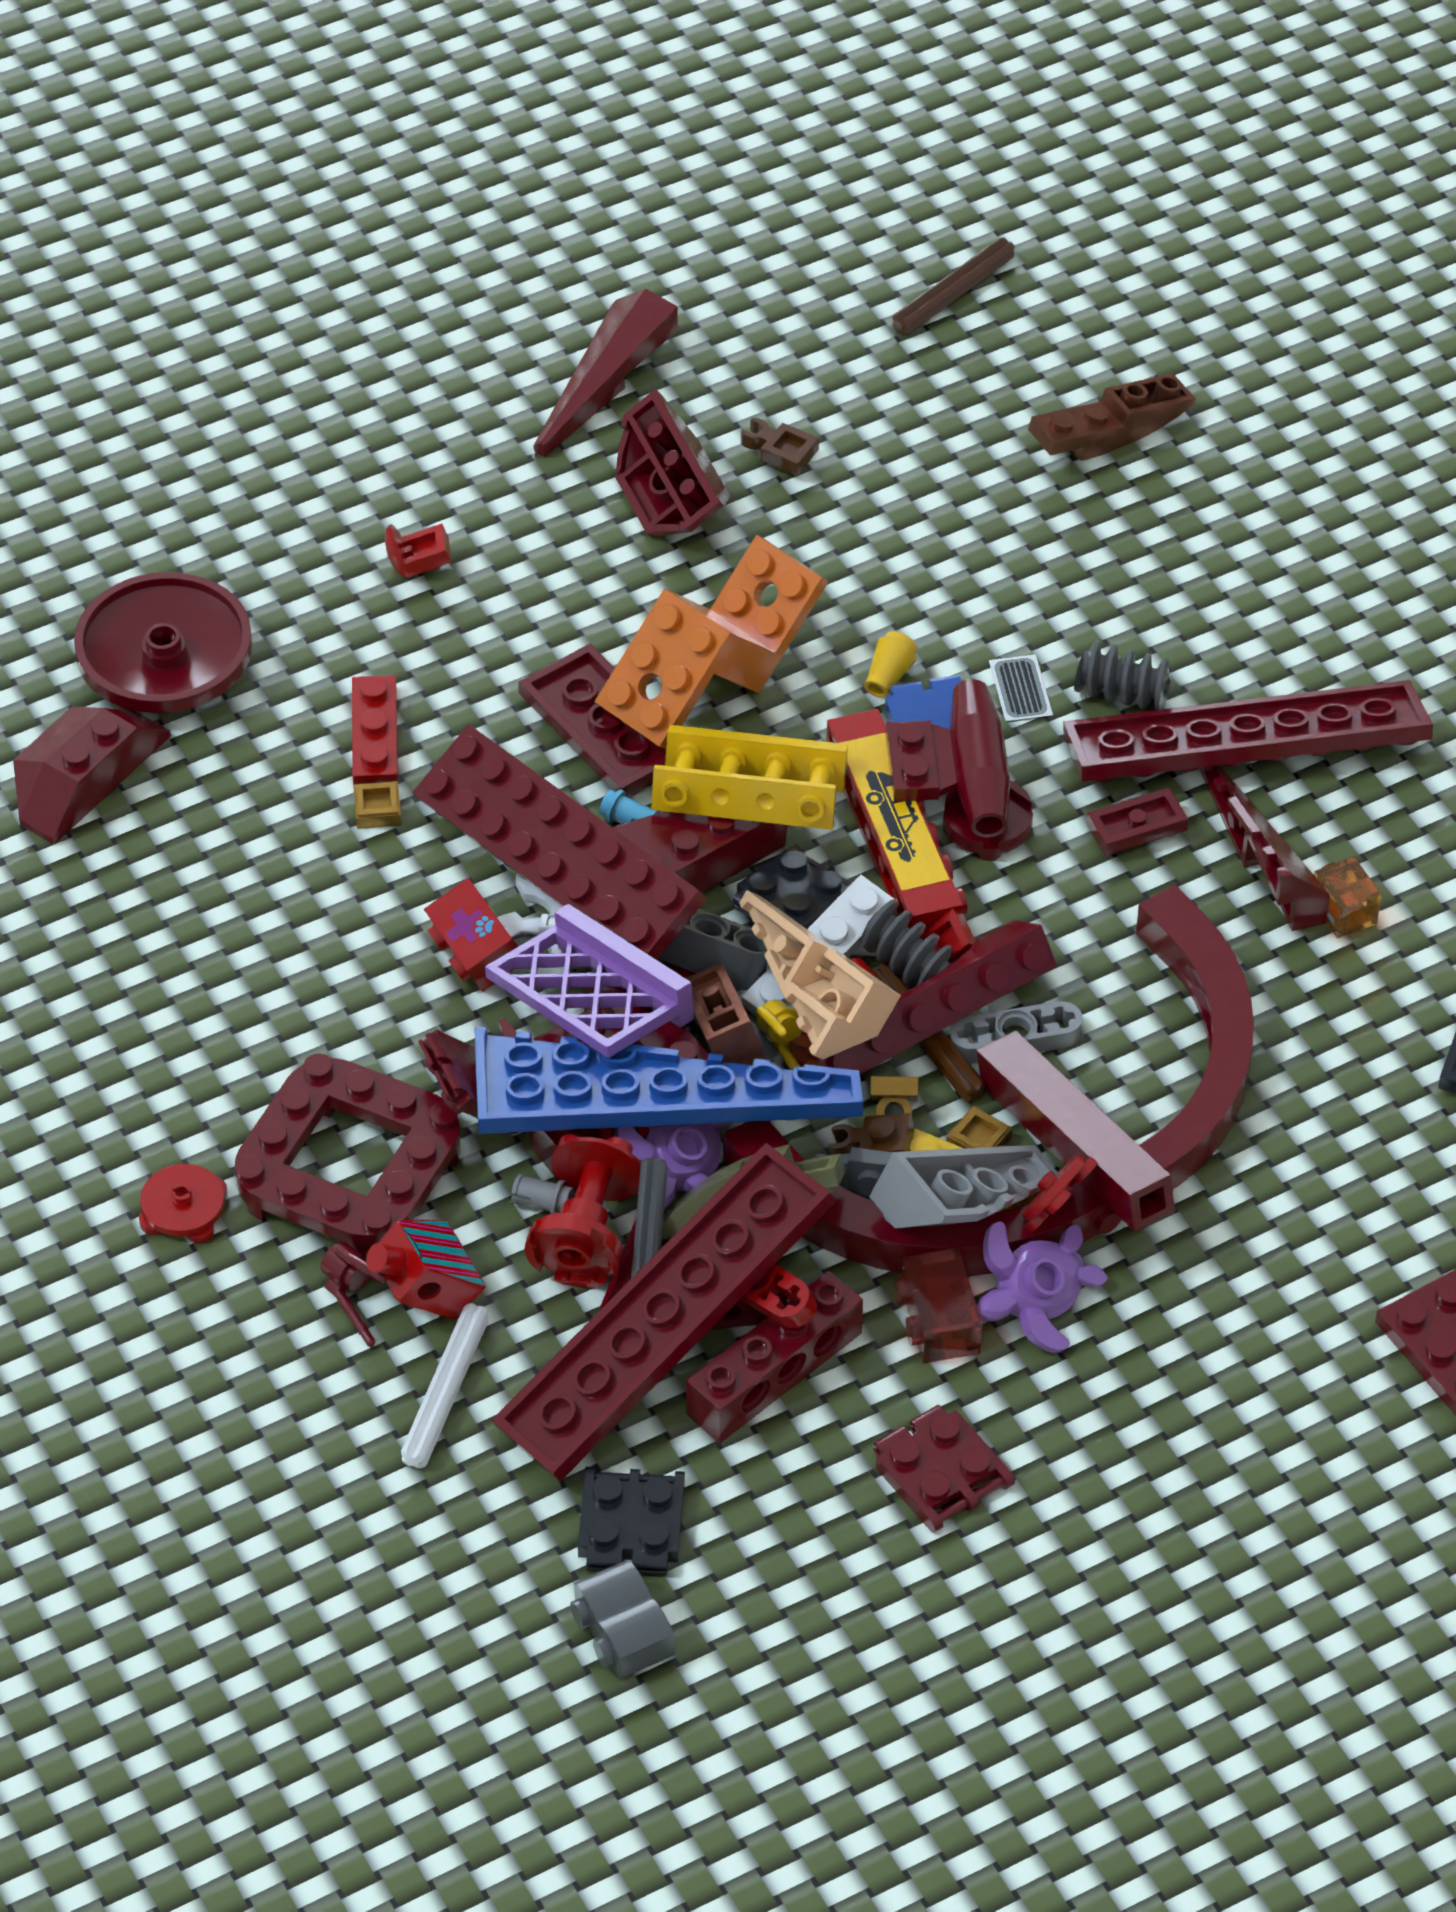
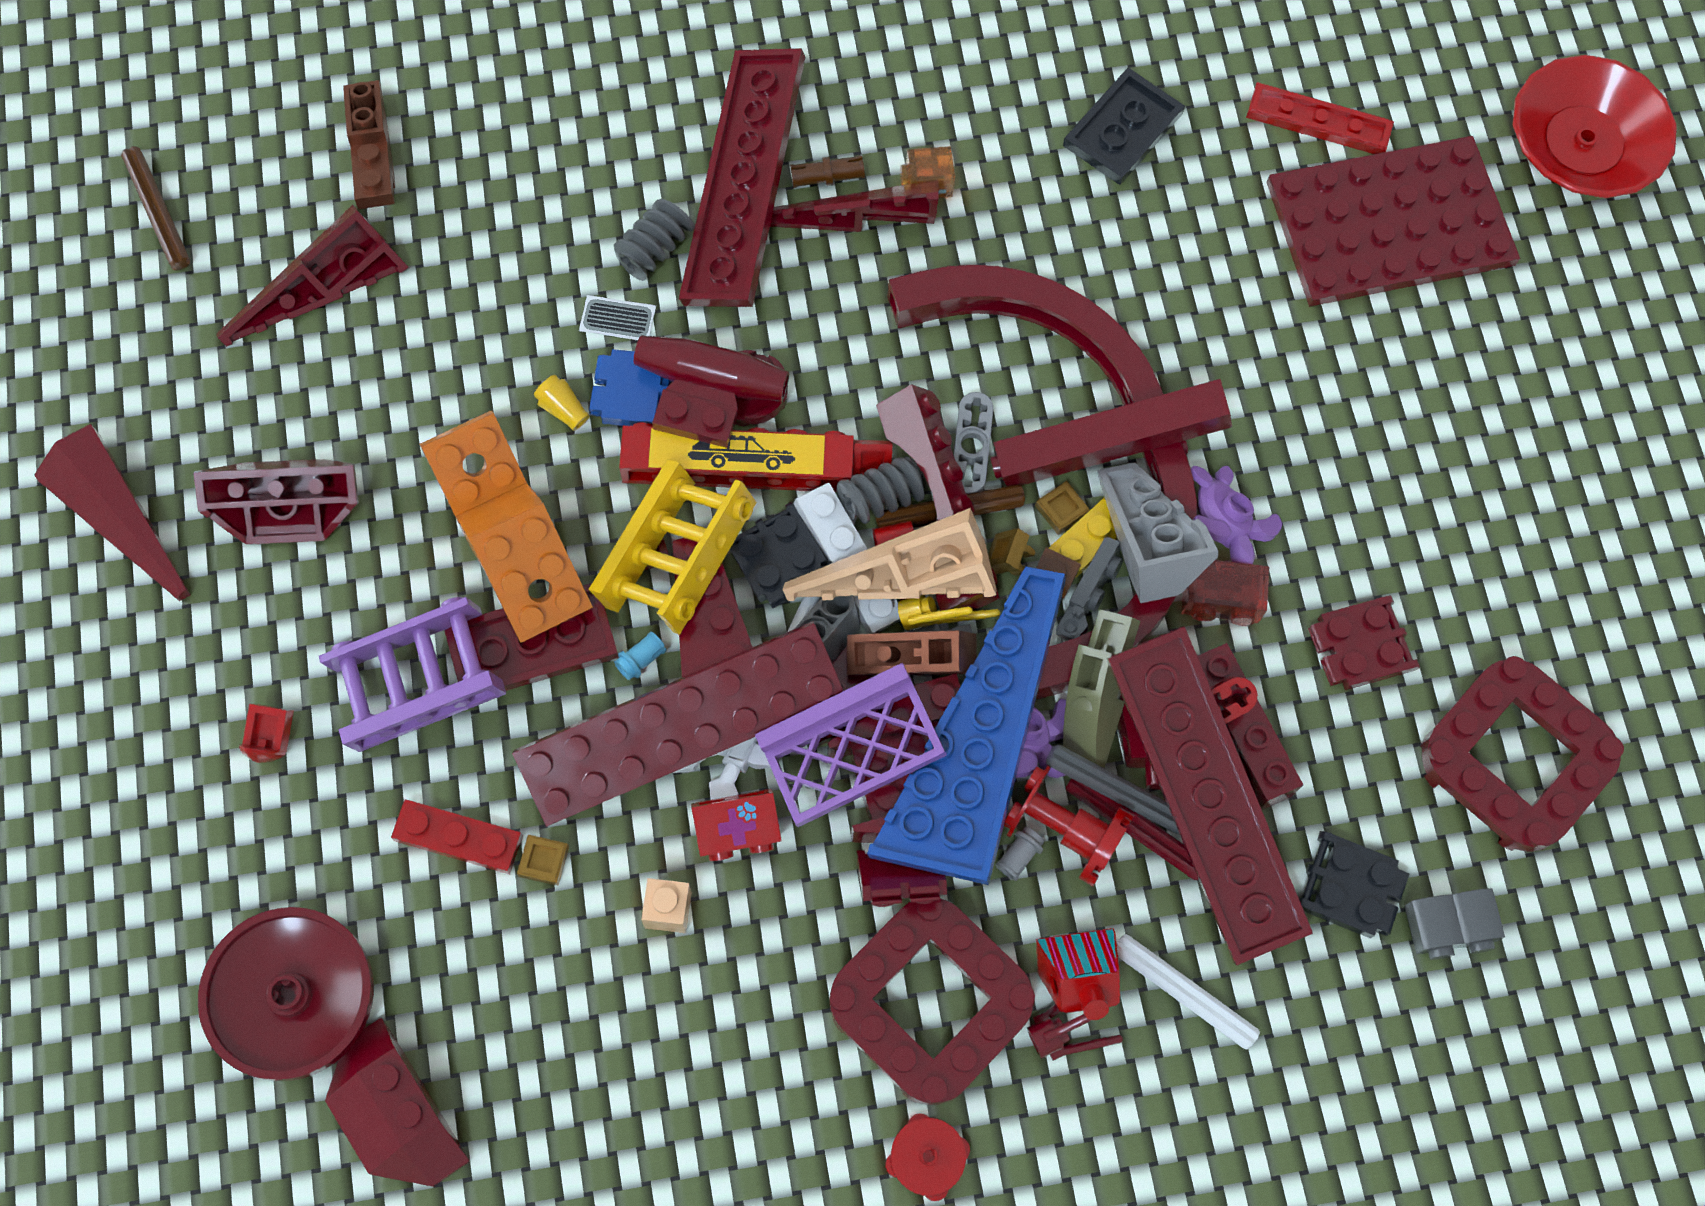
camera: 75 degrees left, 20 degrees up
reddish brown plate [741,418,819,476] -> none
red piece [1022,1153,1098,1232] -> none
dark red plate [1086,787,1188,856] -> none
none -> dark red wedge [217,205,409,347]
none -> medium lavender fence [319,597,506,752]
none -> light nougat brick [641,878,692,933]
none -> reddish brown pin [790,155,865,188]
none -> dark red plate [1420,656,1624,852]

